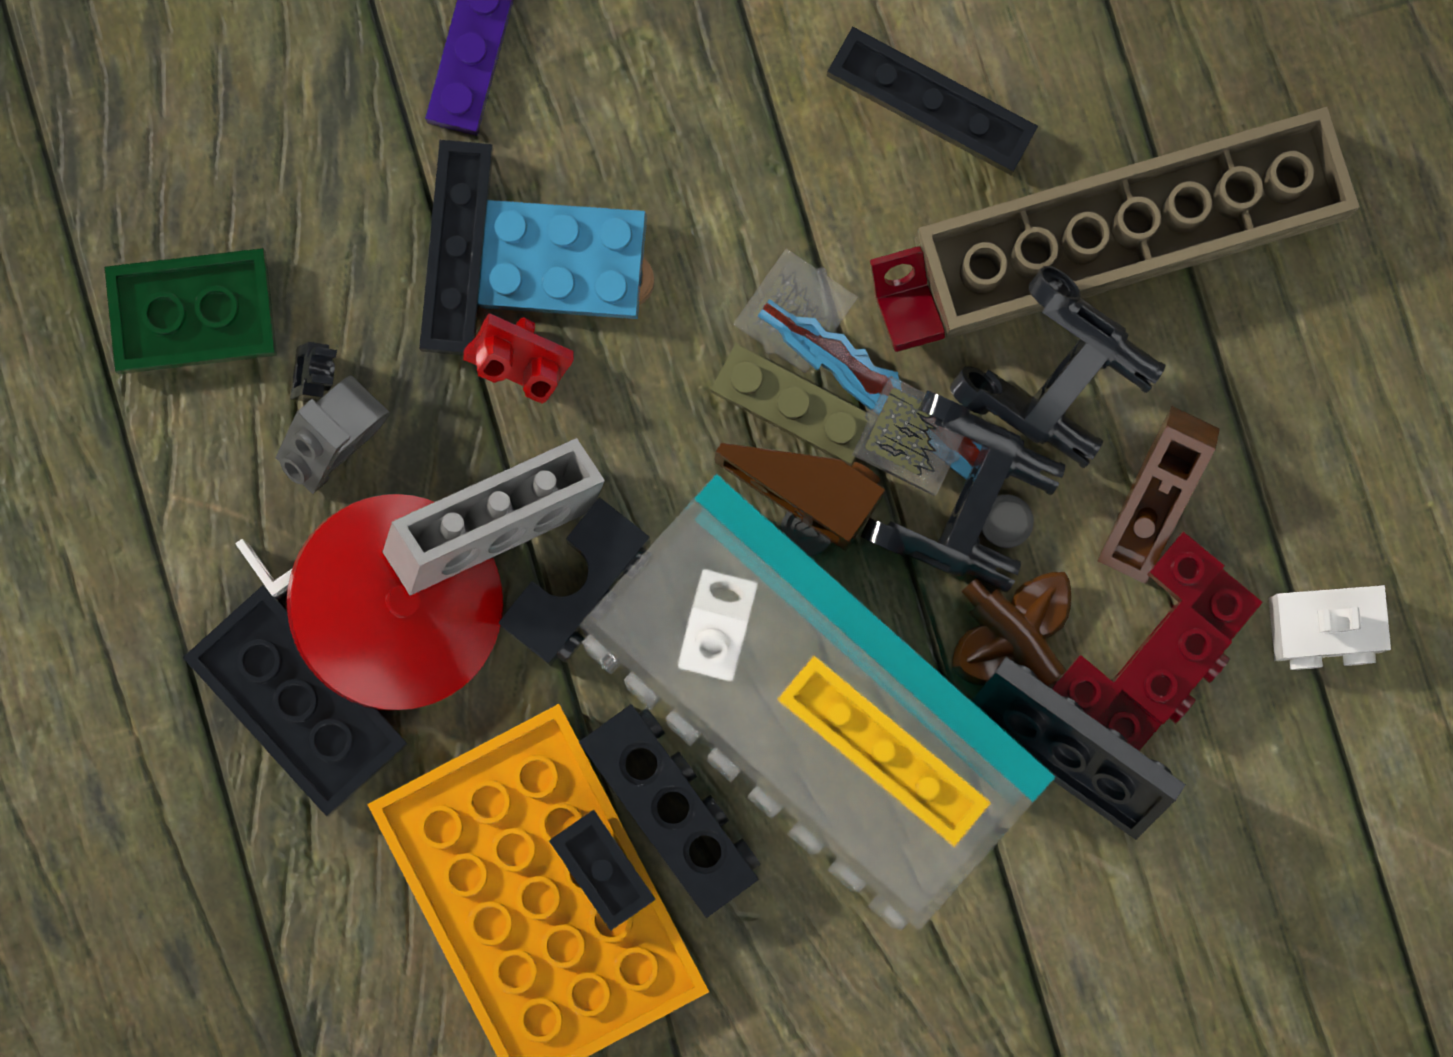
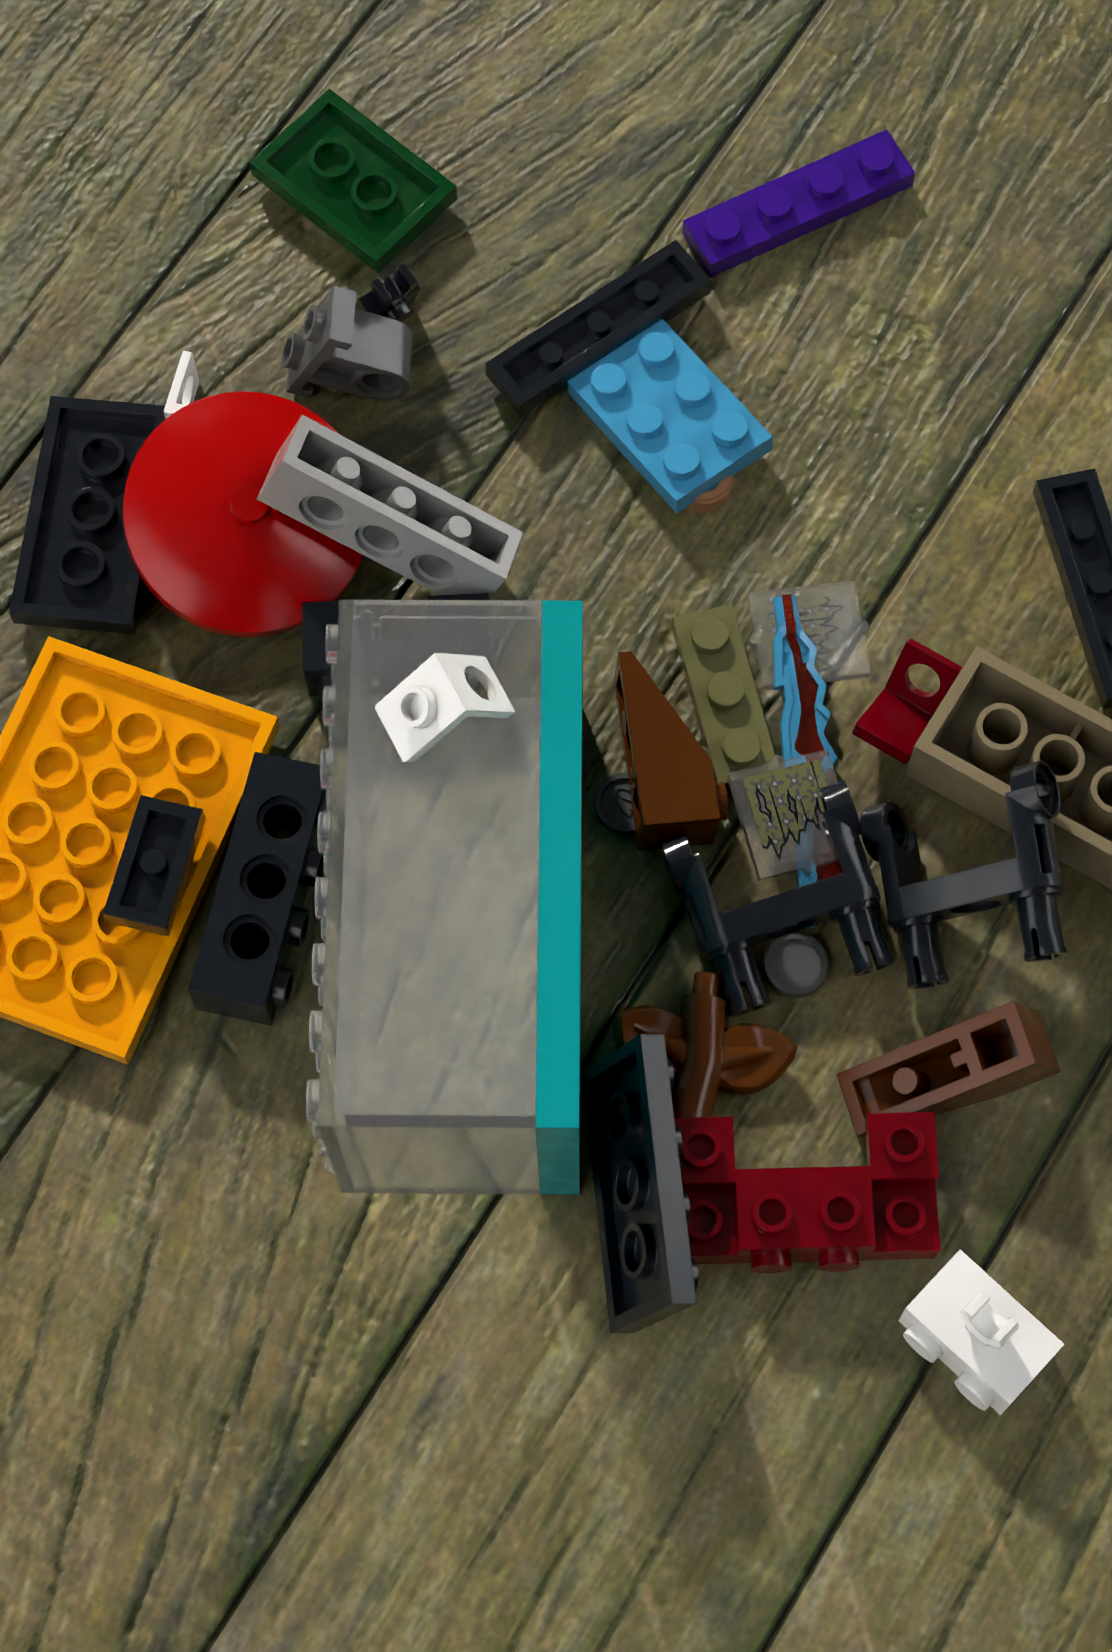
camera: 55 degrees right, 15 degrees down
red hips [463,313,574,404] -> none
yellow plate [777,656,991,847] -> none

